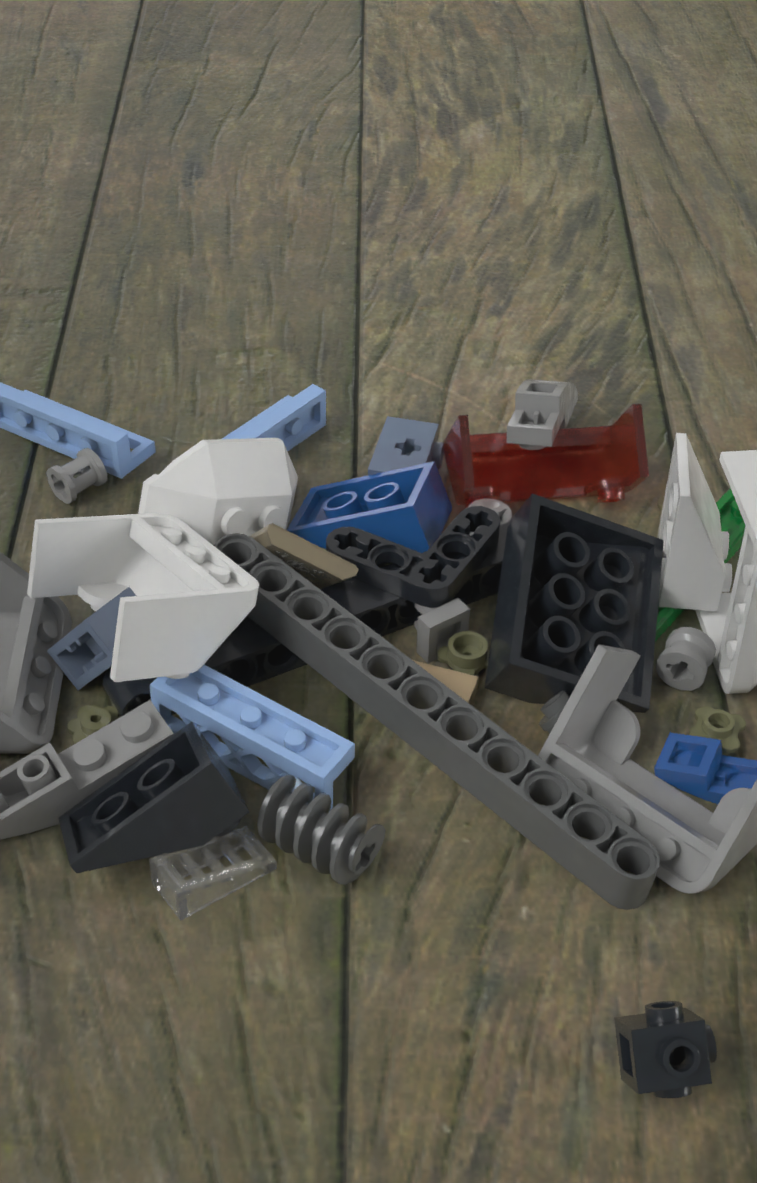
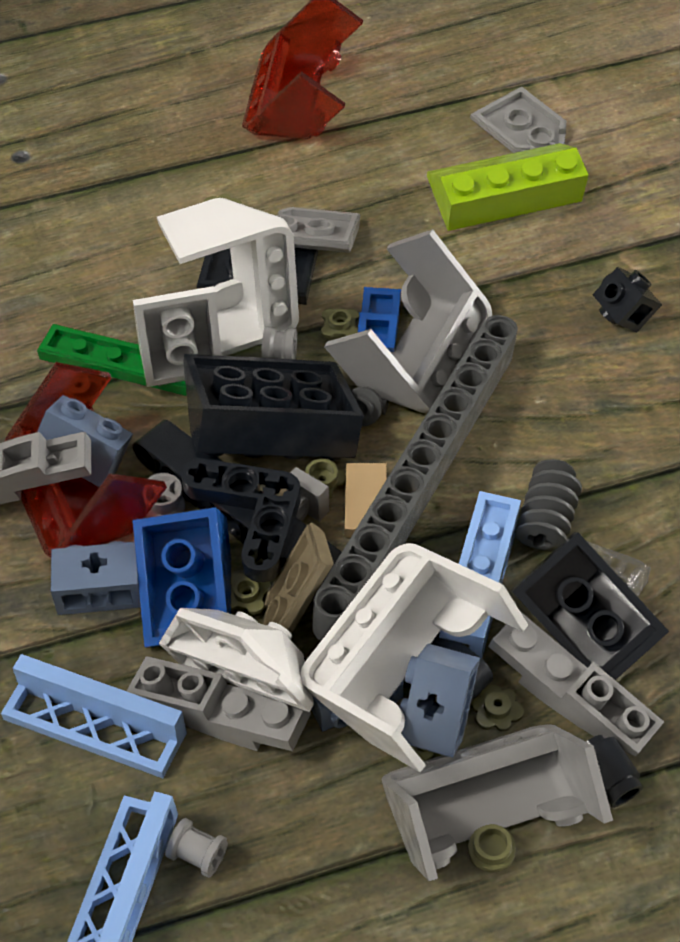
camera: 105 degrees left, 10 degrees up
none -> sand blue brick [38,395,133,488]

